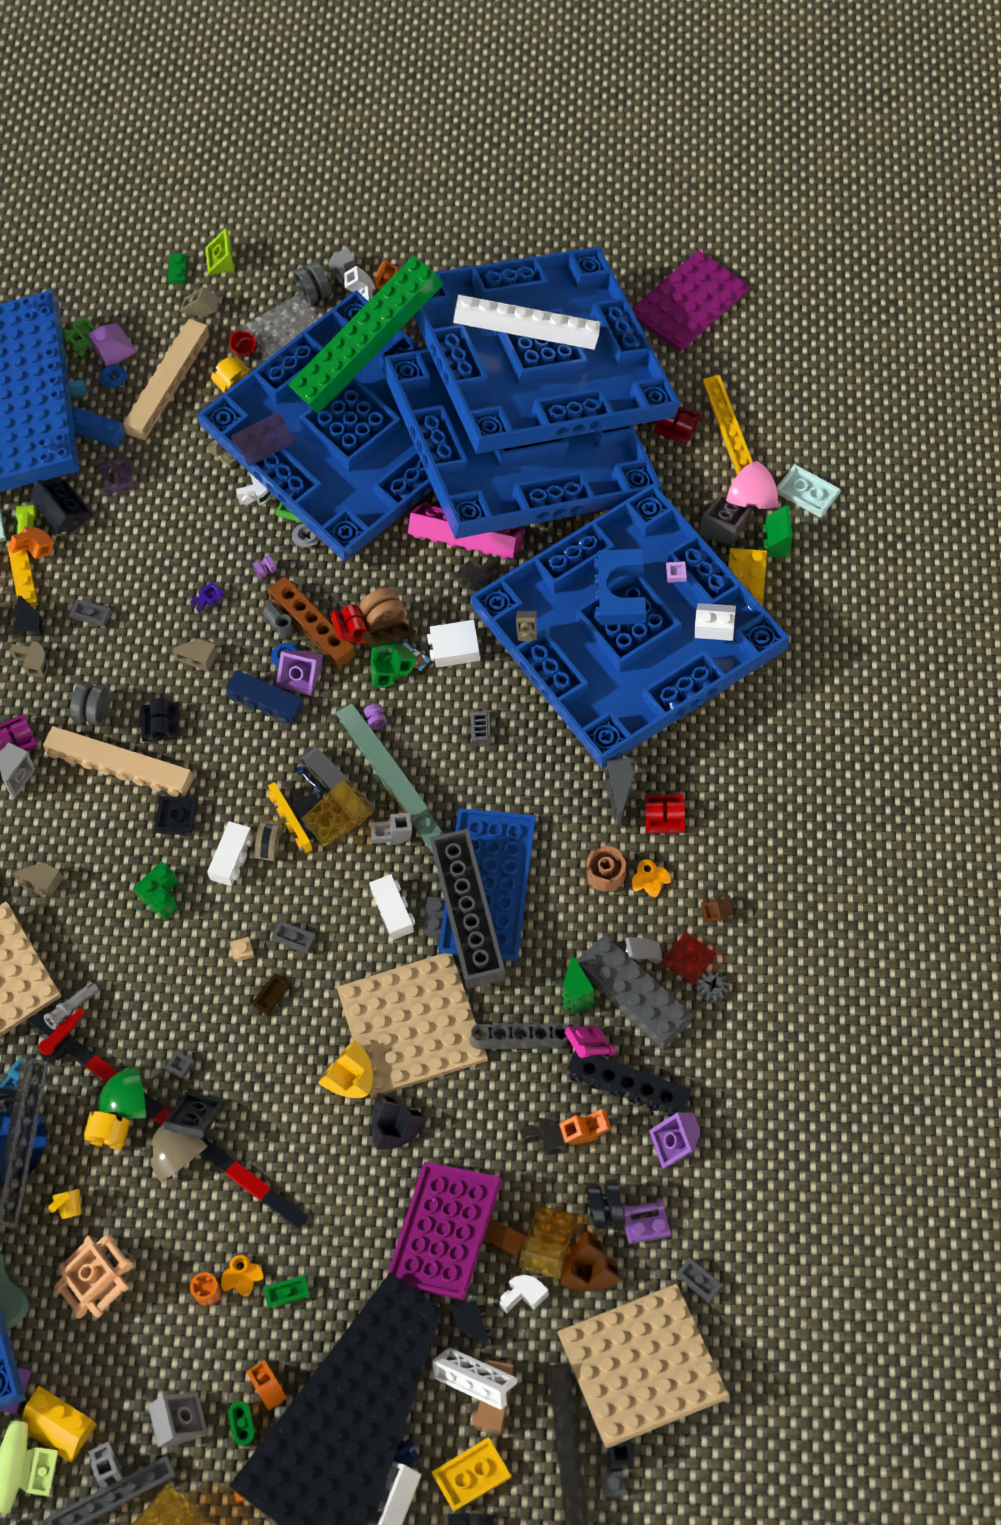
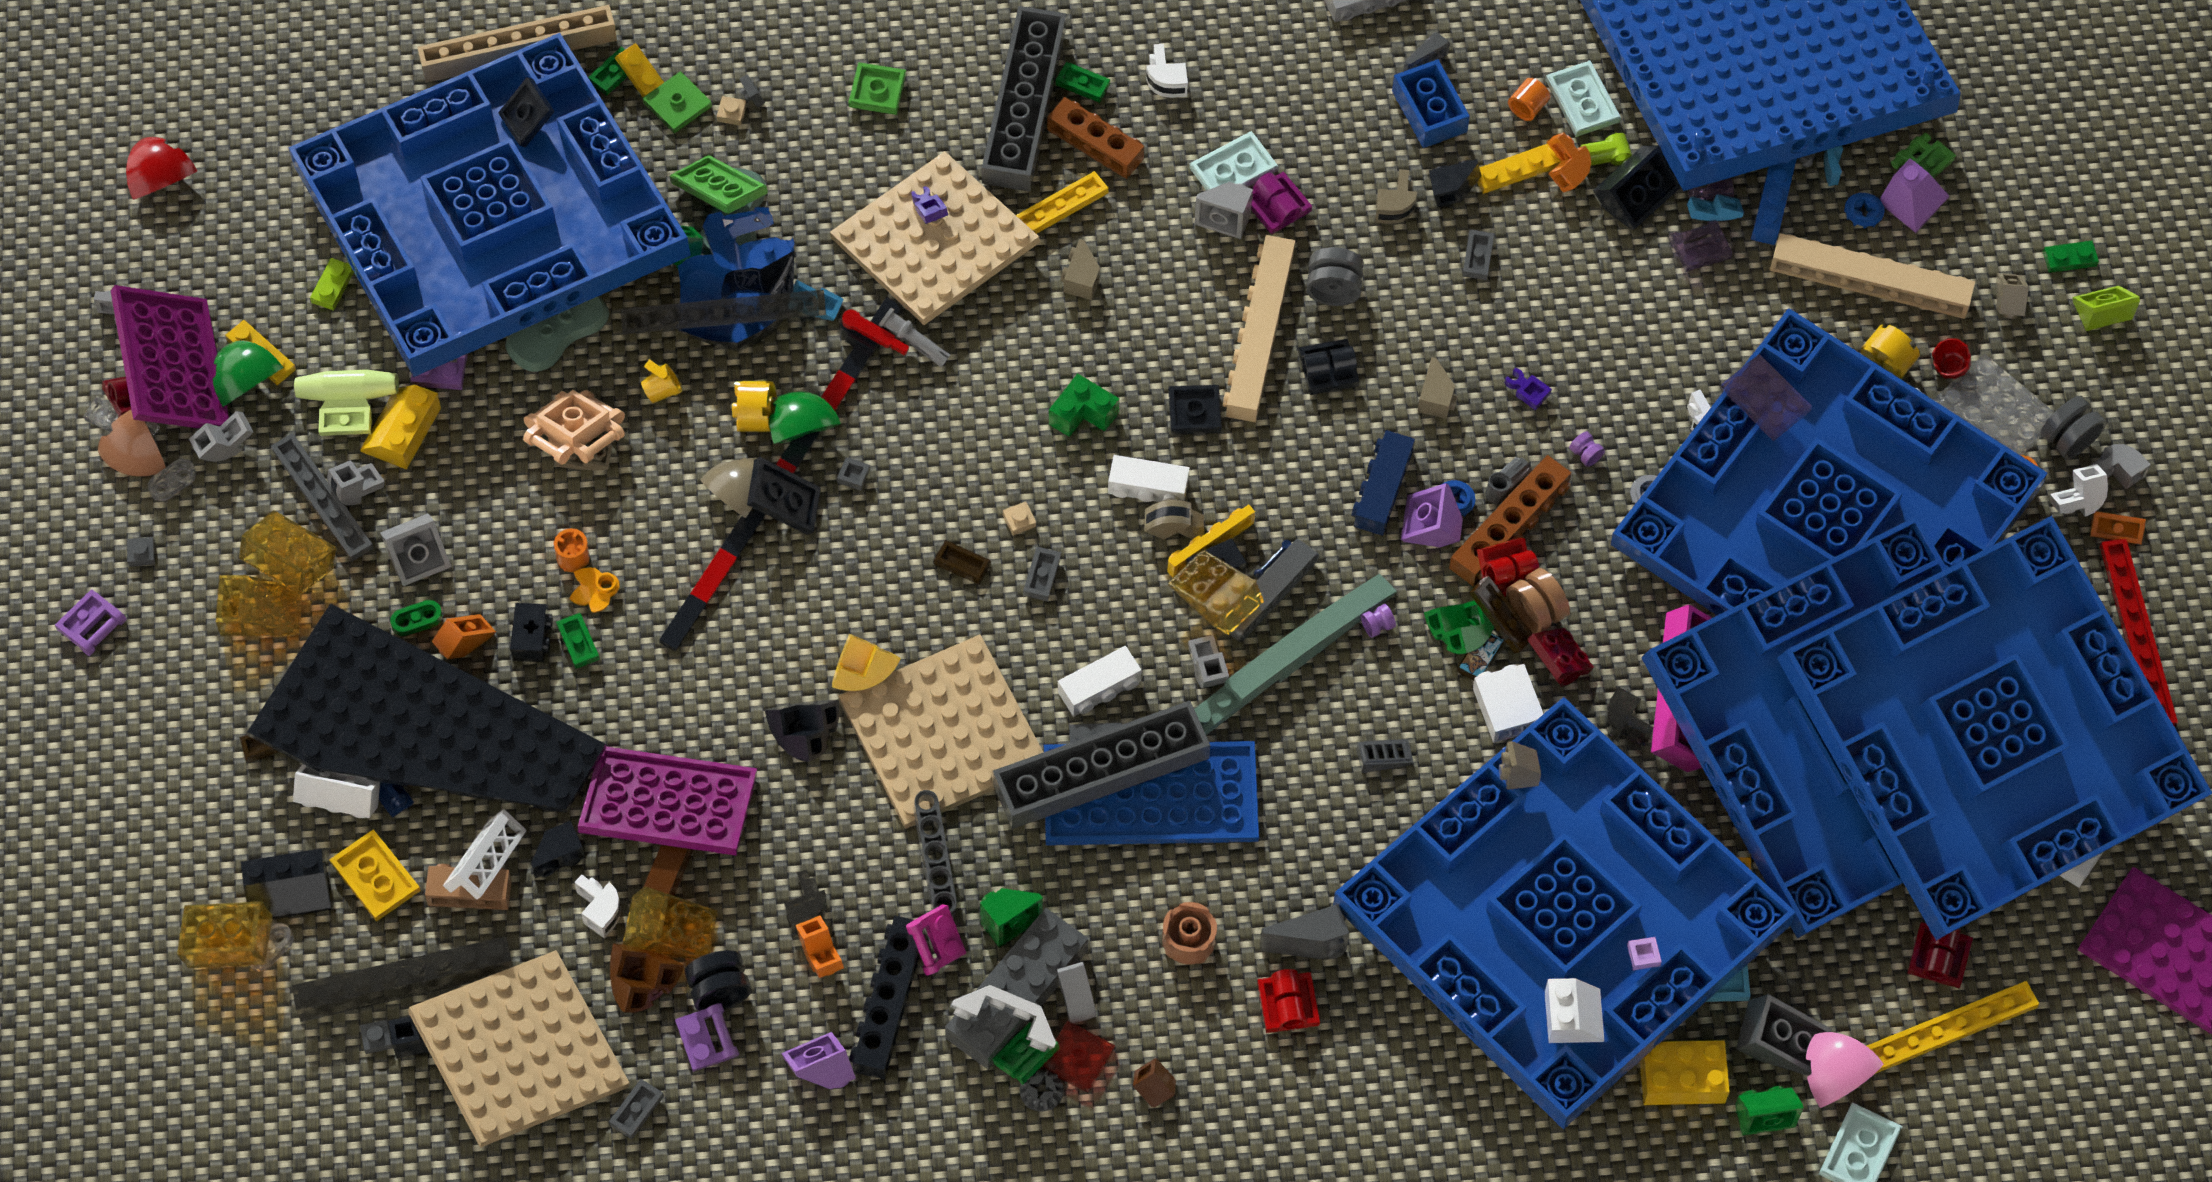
camera: 75 degrees right, 0 degrees up
green brick [288,255,443,414] -> none
white brick [453,295,600,350] -> none
blue arch [594,549,646,625] -> none
light orange plate [632,859,671,898] -> none
none -> black brick [510,603,553,662]
none -> white slope [950,985,1056,1052]
none -> green plate [993,1022,1060,1085]
none -> dark red plate [1527,628,1594,687]
none -> dark azure slope [1687,194,1744,221]

